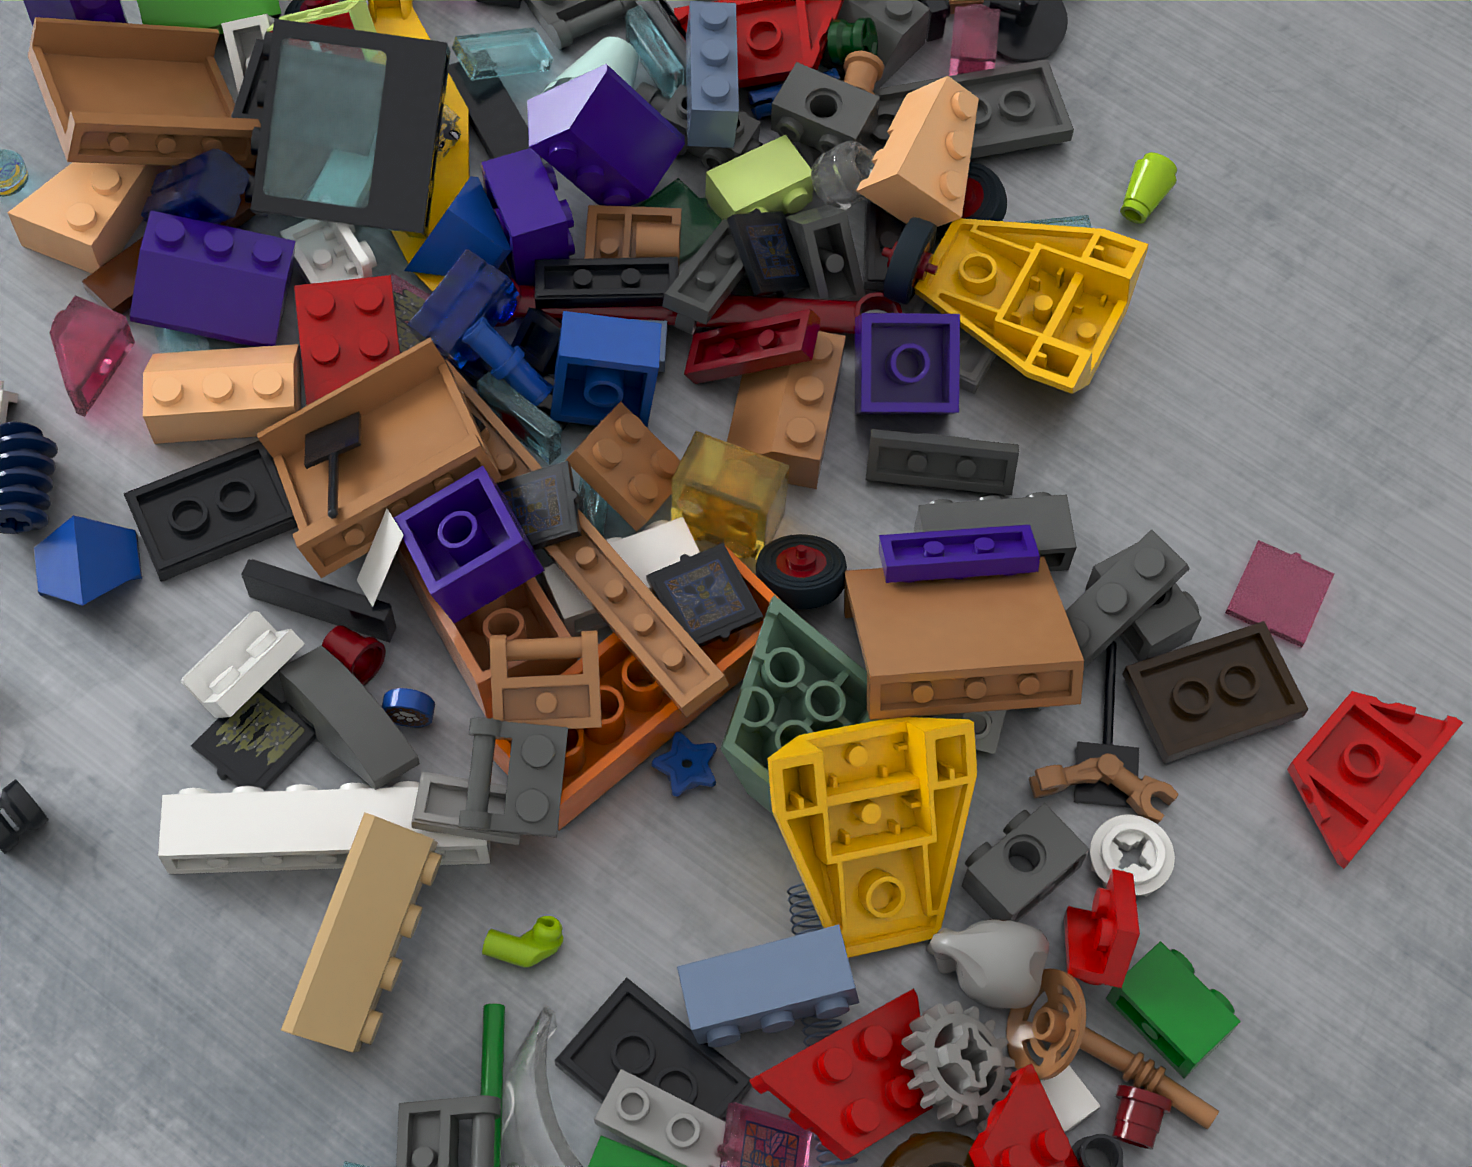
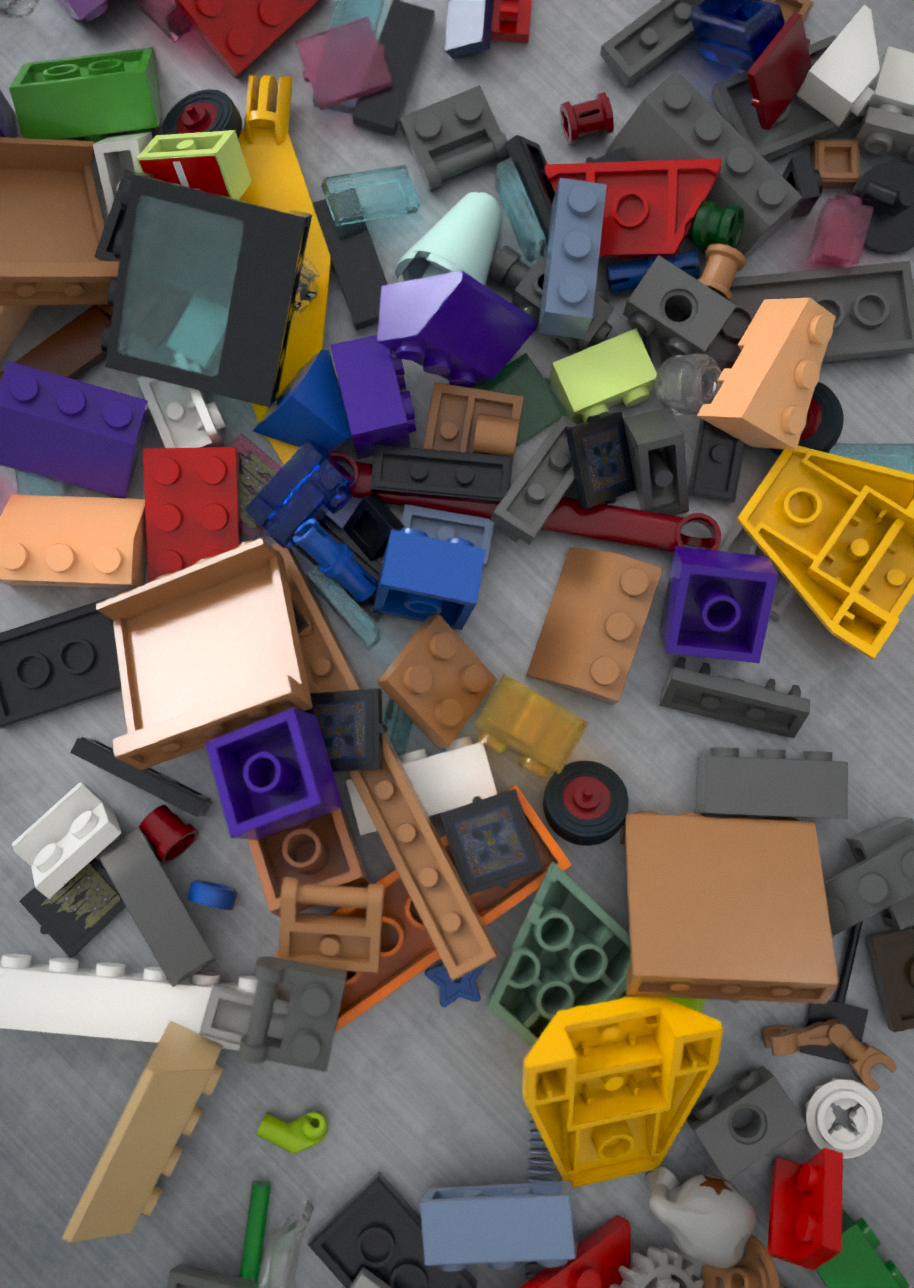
camera: 10 degrees right, 20 degrees up
clear blue brick [141,149,250,224] -> none
black piece [304,411,361,519] -> none
white sticker [357,509,404,607] -> none
dark red plate [684,309,821,384] -> none
dark purple plate [879,524,1040,583] -> none
black wheel [882,217,939,305] -> none

